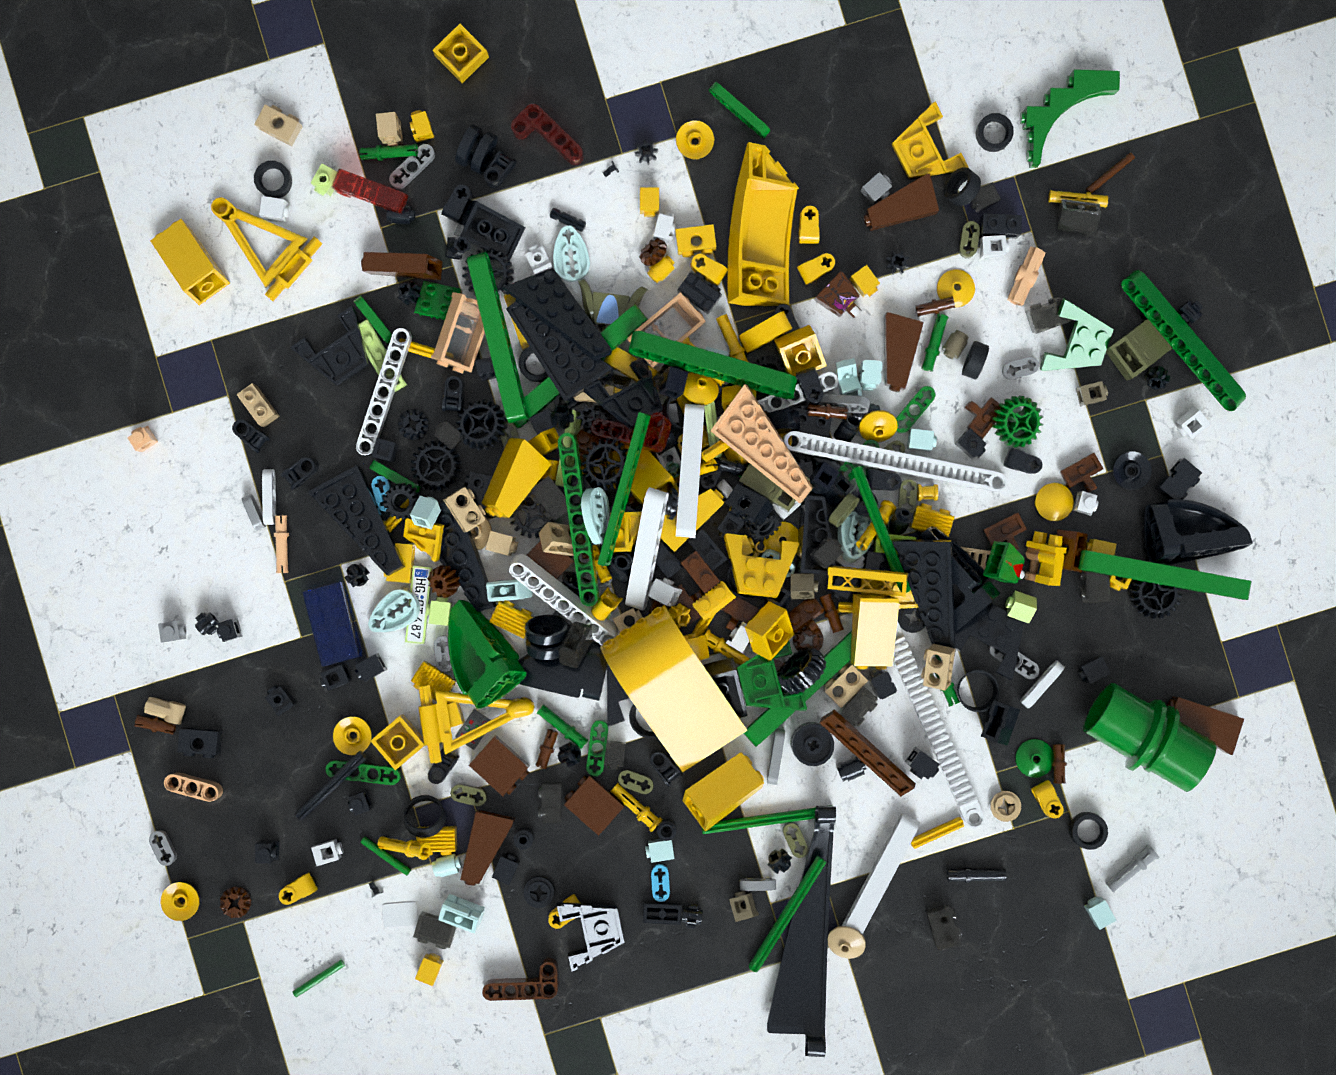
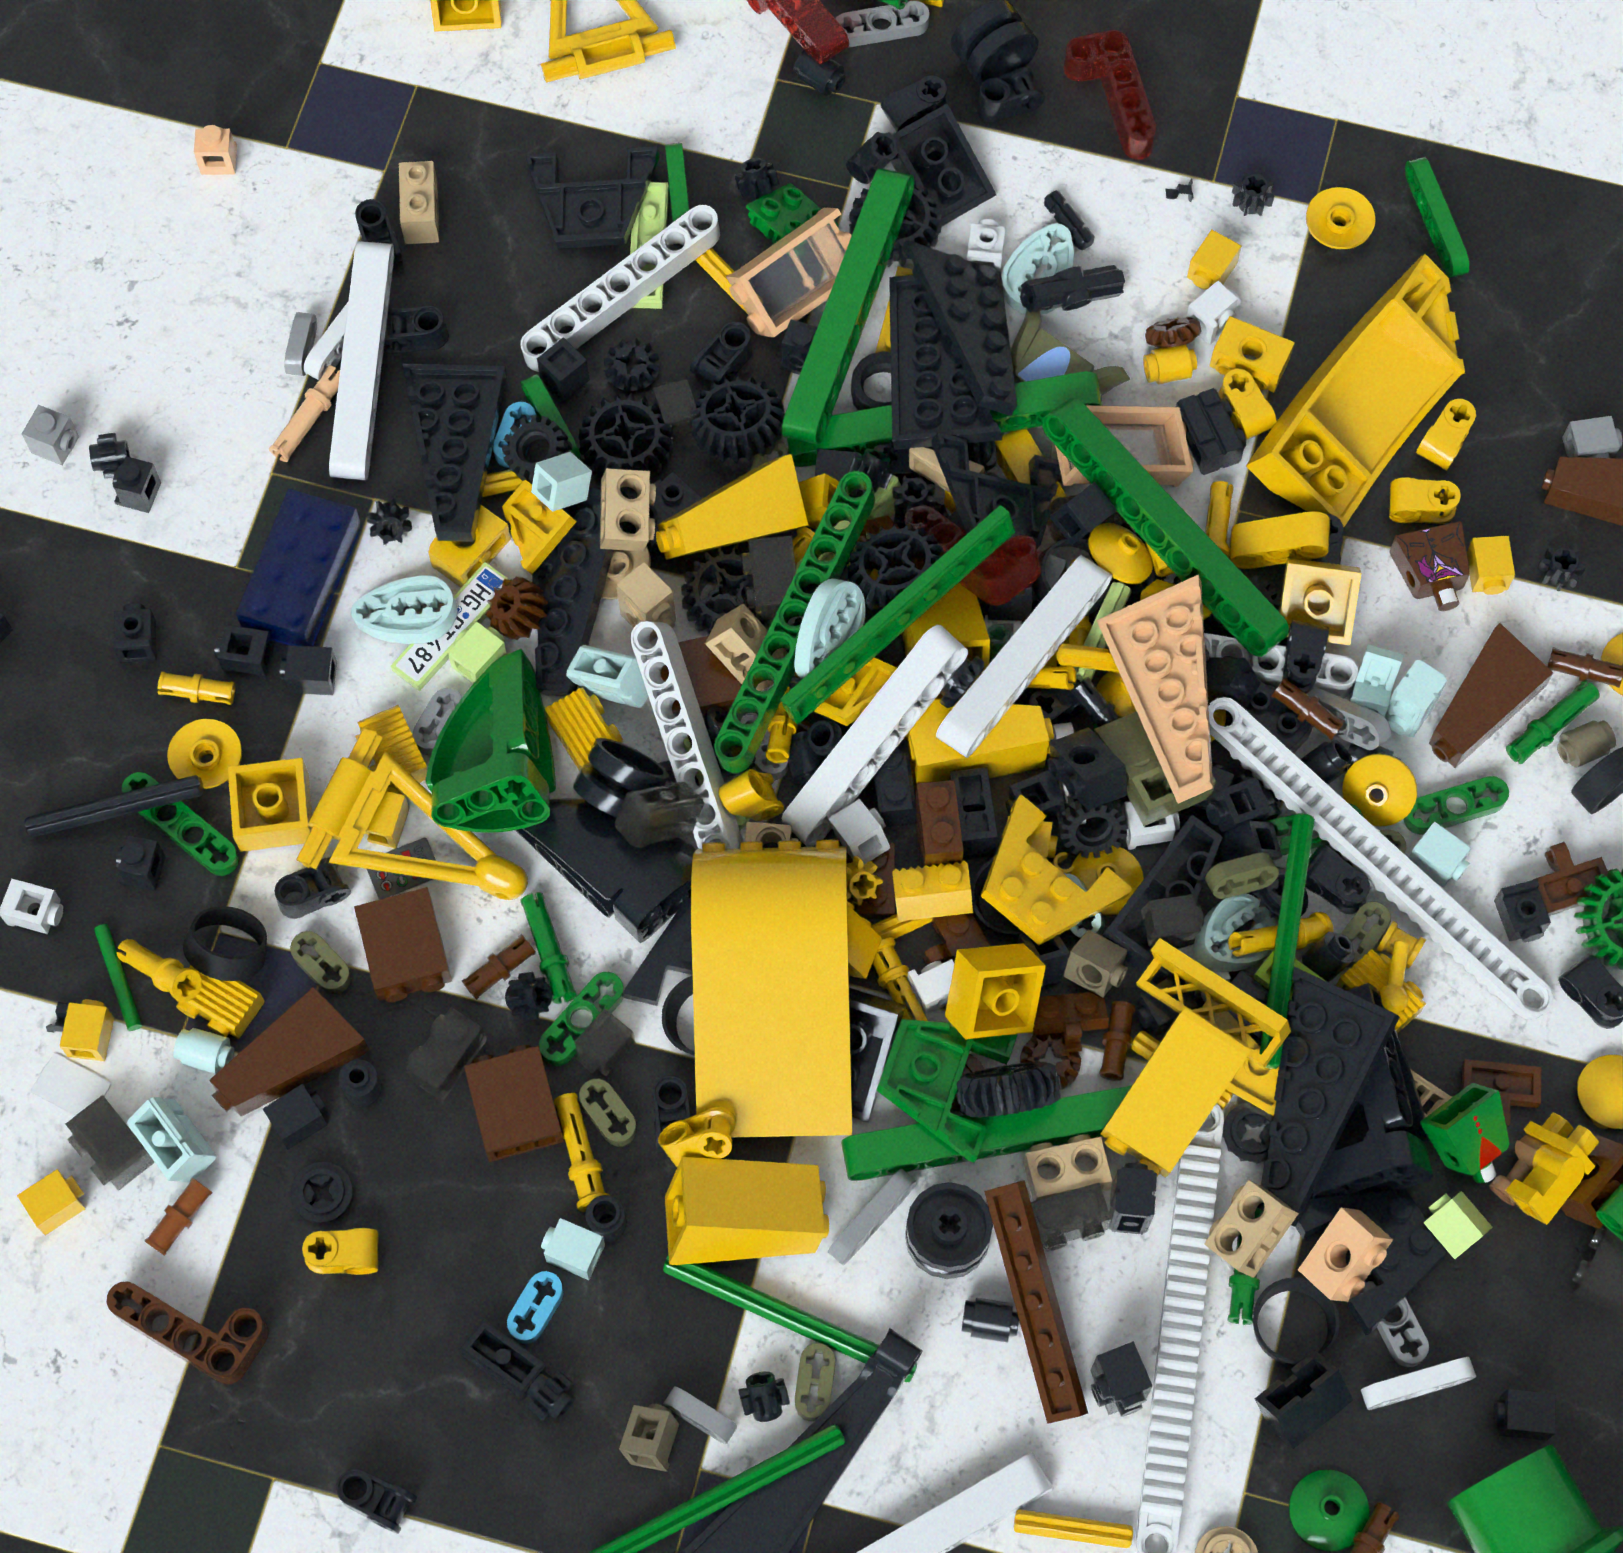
camera: 30 degrees right, 20 degrees down
reddish brown slope [361,252,443,280] -> none
wing [556,902,625,972] -> none
none -> yellow brick [60,999,114,1061]
none -> dark orange pin [145,1178,213,1256]
none -> yellow pin [158,671,235,705]
none -> white beam [329,241,394,480]
none -> black piece [336,1469,417,1534]
none -> yellow piece [658,1107,735,1167]
none -> black piece [1020,265,1125,313]
none -> light nougat brick [1298,1207,1393,1302]
none -> yellow bar [1379,941,1410,1014]

